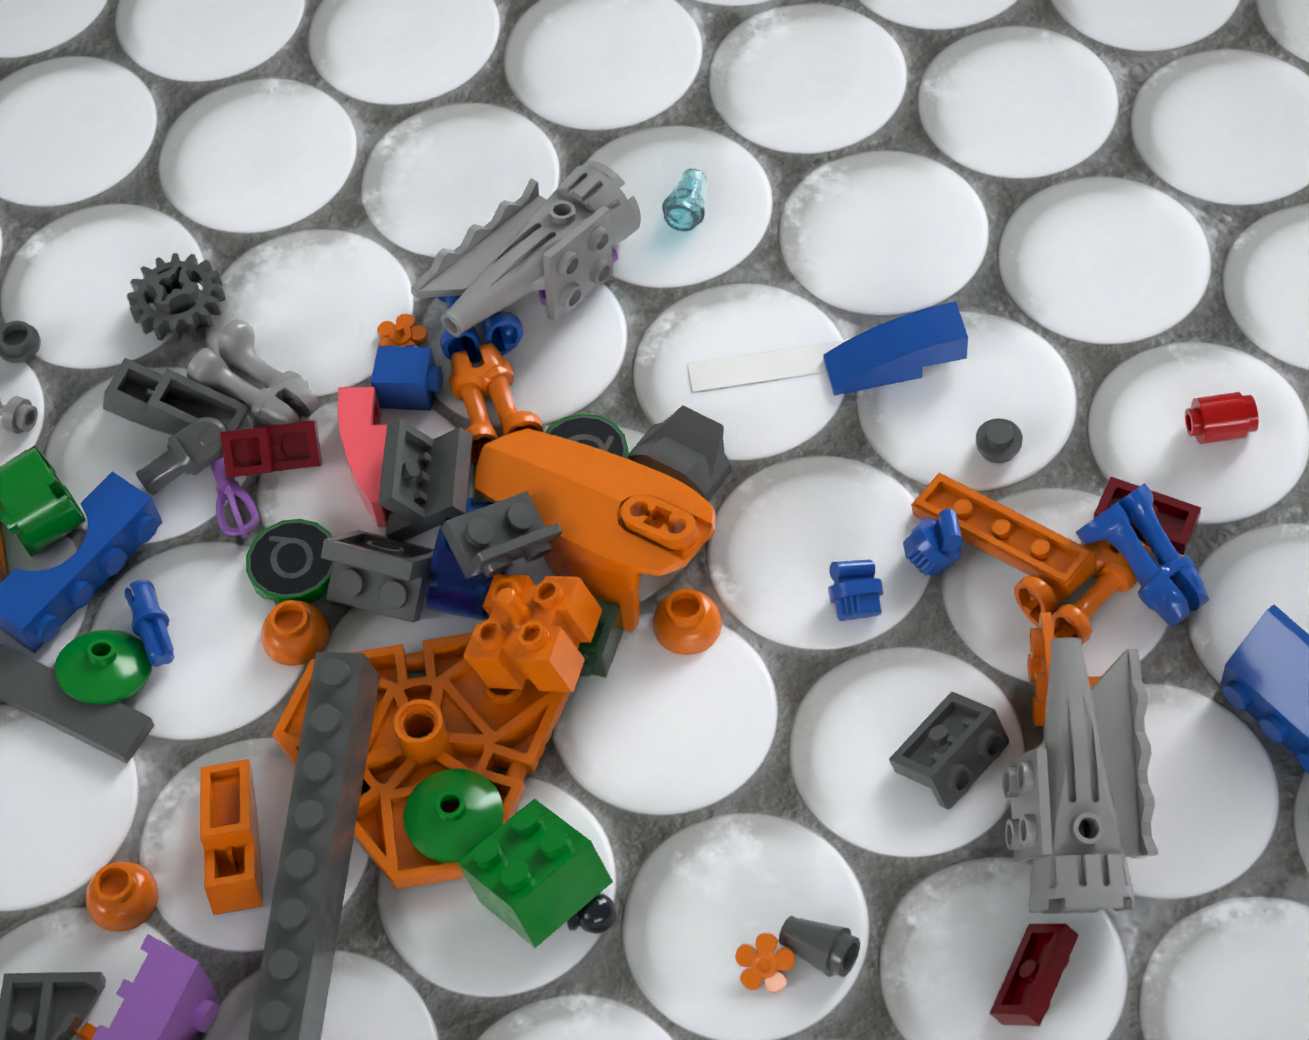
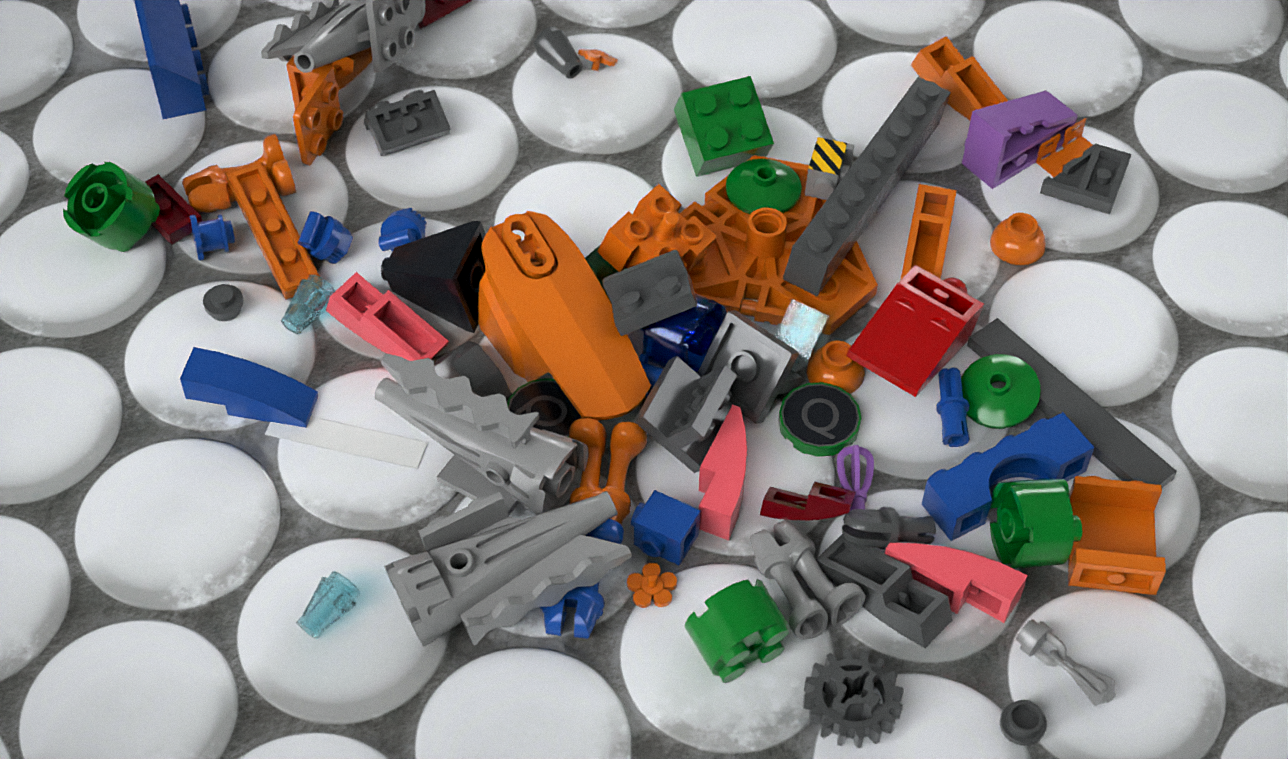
camera: 165 degrees left, 5 degrees down
blue piece [1075,483,1210,627] -> none
red brick [1185,392,1259,444] -> none
none -> green brick [63,162,160,252]
none -> blue brick [190,214,235,261]
none -> clear light blue cone [281,274,335,334]
none -> coral slope [326,272,449,361]
none -> light grey piece [375,353,588,516]
none -> black slope [381,221,486,333]
none -> green brick [685,579,790,683]
none -> clear light blue brick [775,299,830,365]
none -> brick [805,137,855,200]
none -> red slope [846,265,984,397]
none -> coral slope [885,543,1028,623]

